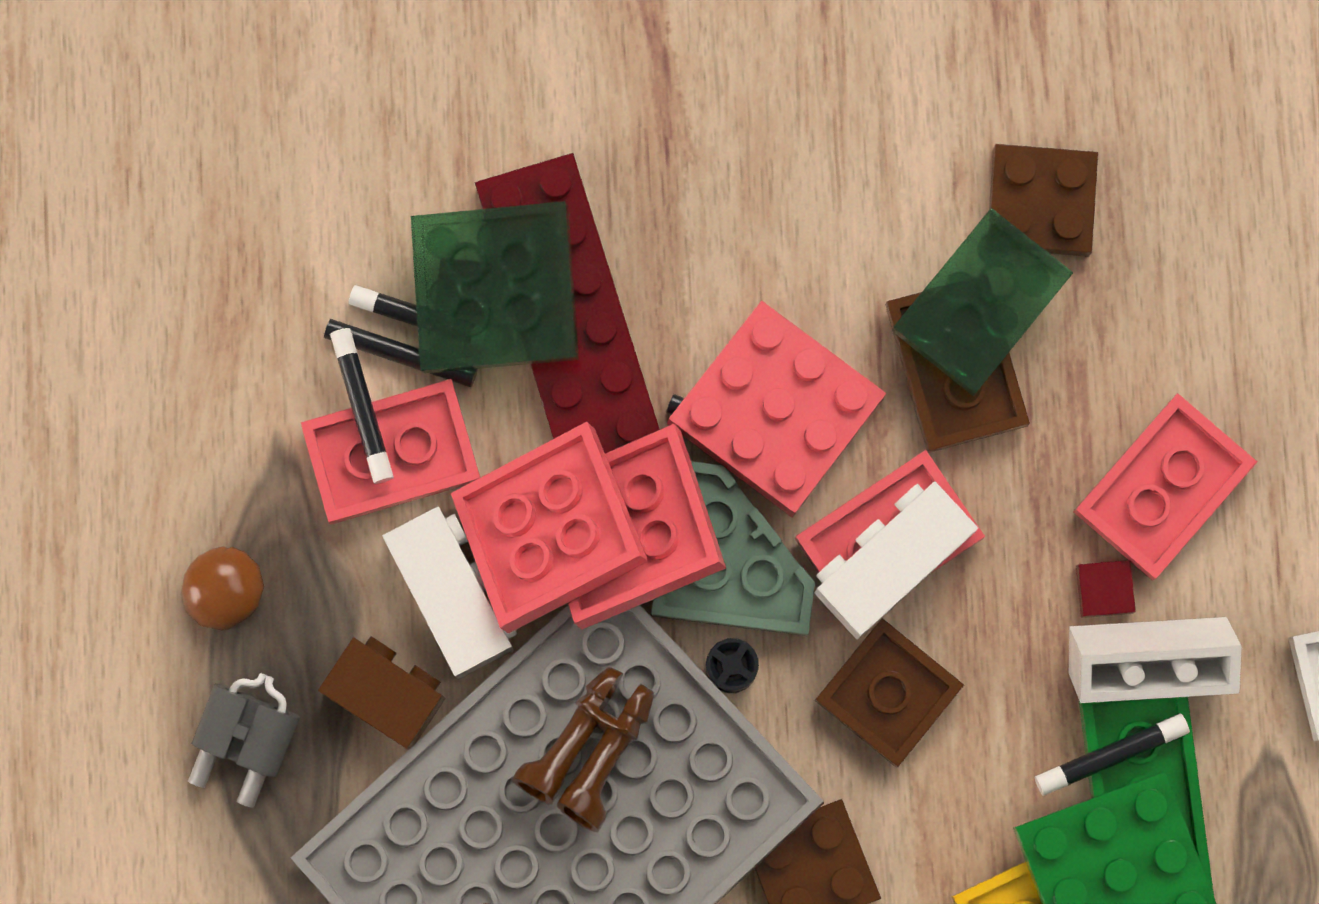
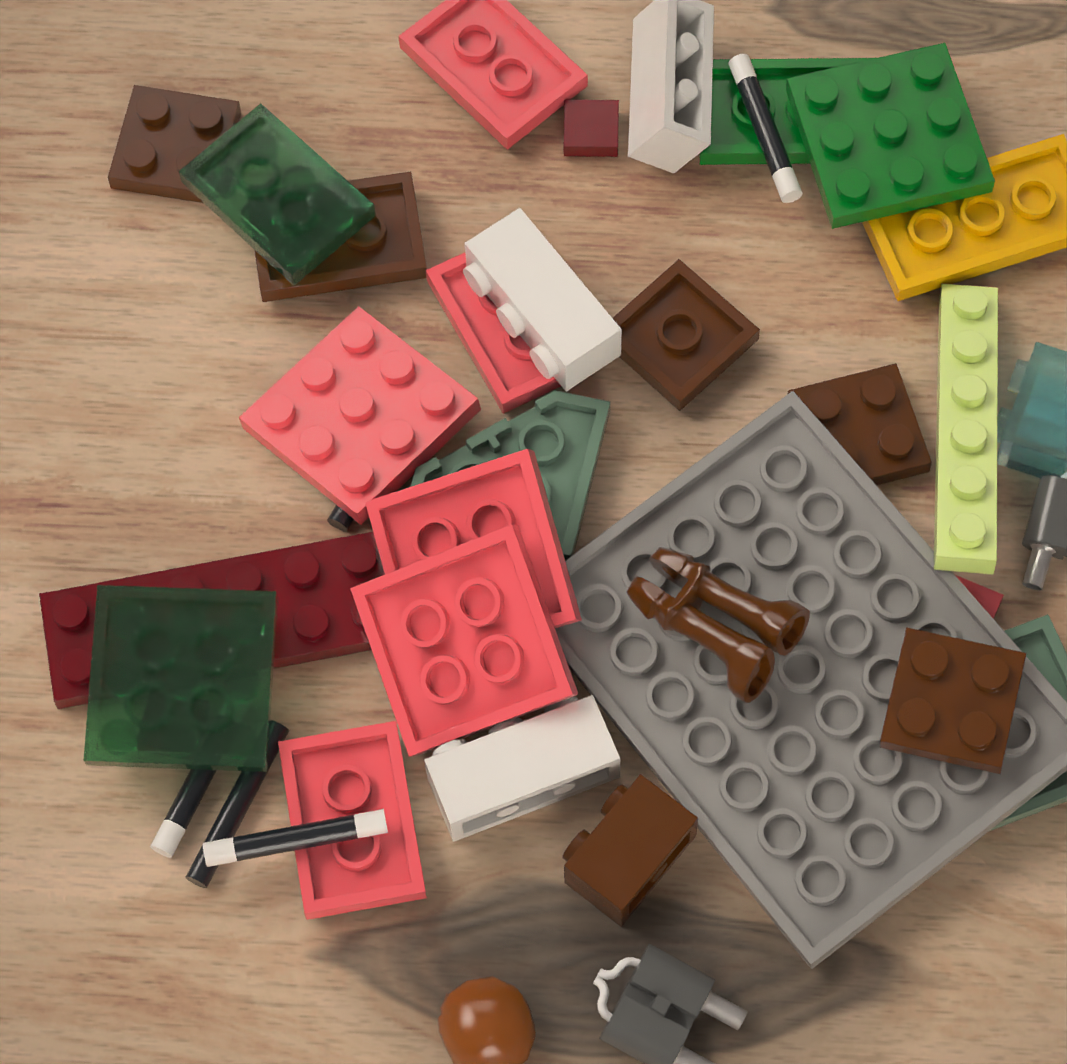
camera: 80 degrees left, 15 degrees down
black wheel [706,638,759,693] -> none

